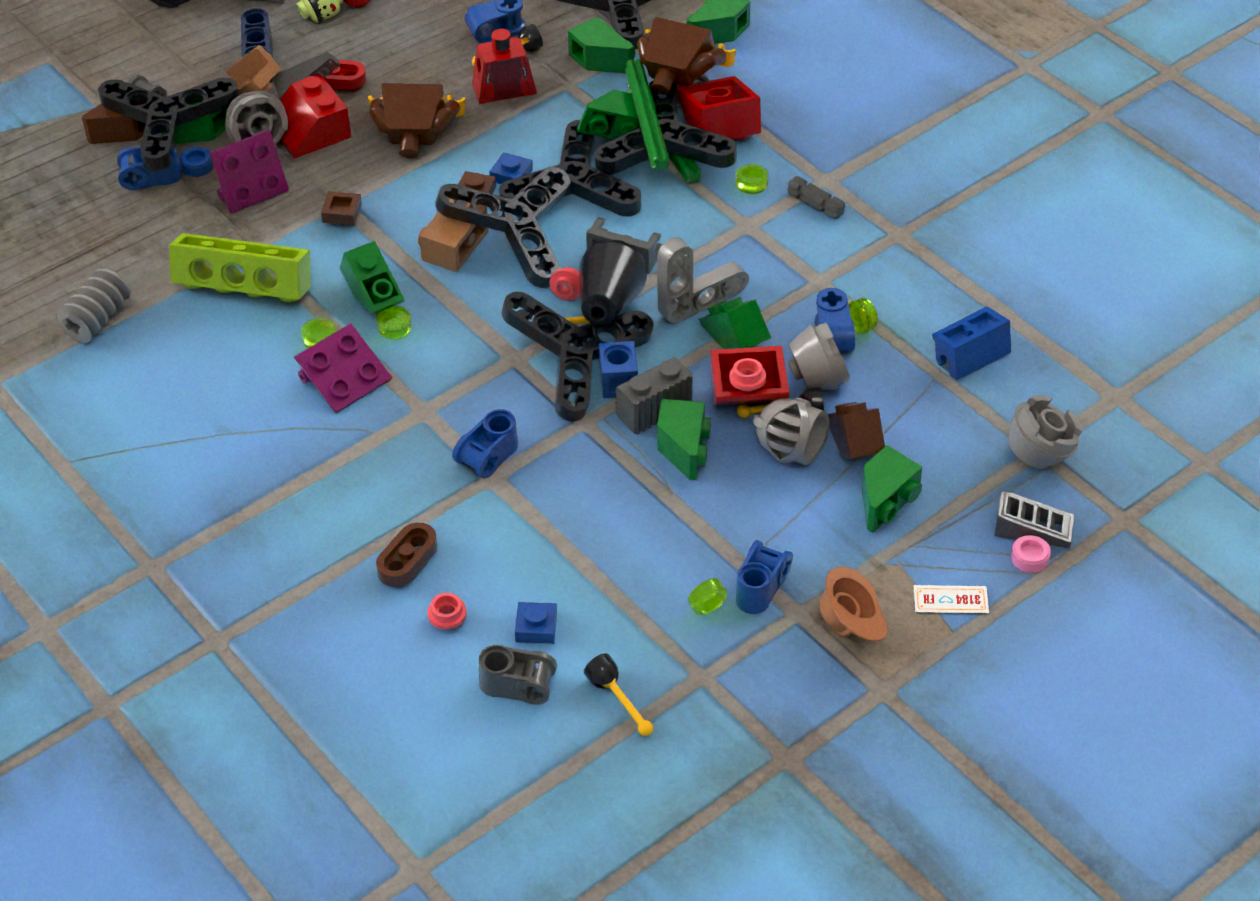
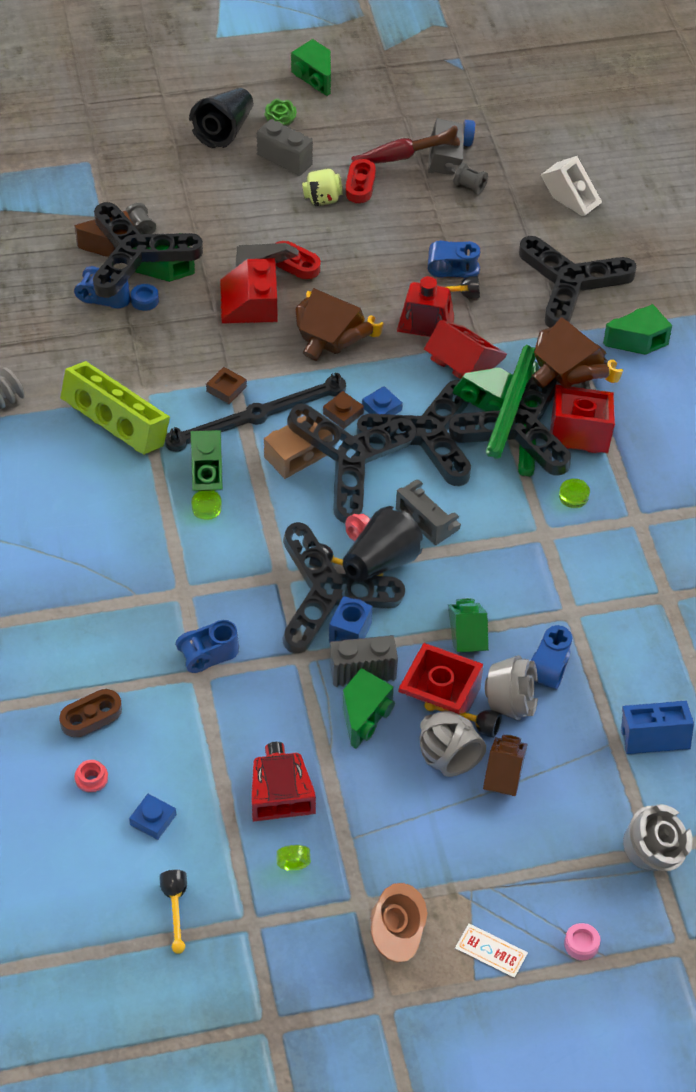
camera: 25 degrees right, 5 degrees up
magenta hinge [210,130,289,214] -> none
light grey cone [225,91,288,147] -> none
medium nougat bracket [226,45,281,95] -> none
dark blue beam [241,8,273,82] -> none
magenta hinge [294,323,392,413] -> none
clear neon green tile [301,318,336,348] -> none
dark grey piece [479,645,557,705] -> none
green slope [568,17,636,73] -> none
light grey beam [657,237,749,324] -> none
coral plate [729,358,766,392] -> none
blue piece [736,540,793,614] -> none
dark grey axle [787,176,845,219] -> none
clear neon green tile [848,297,878,334] -> none
green slope [862,445,922,533] -> none
dark grey slope [994,491,1074,548] -> none
none -> black piece [165,373,346,452]
none -> torso [251,741,316,822]
none -> red slope [424,320,507,379]

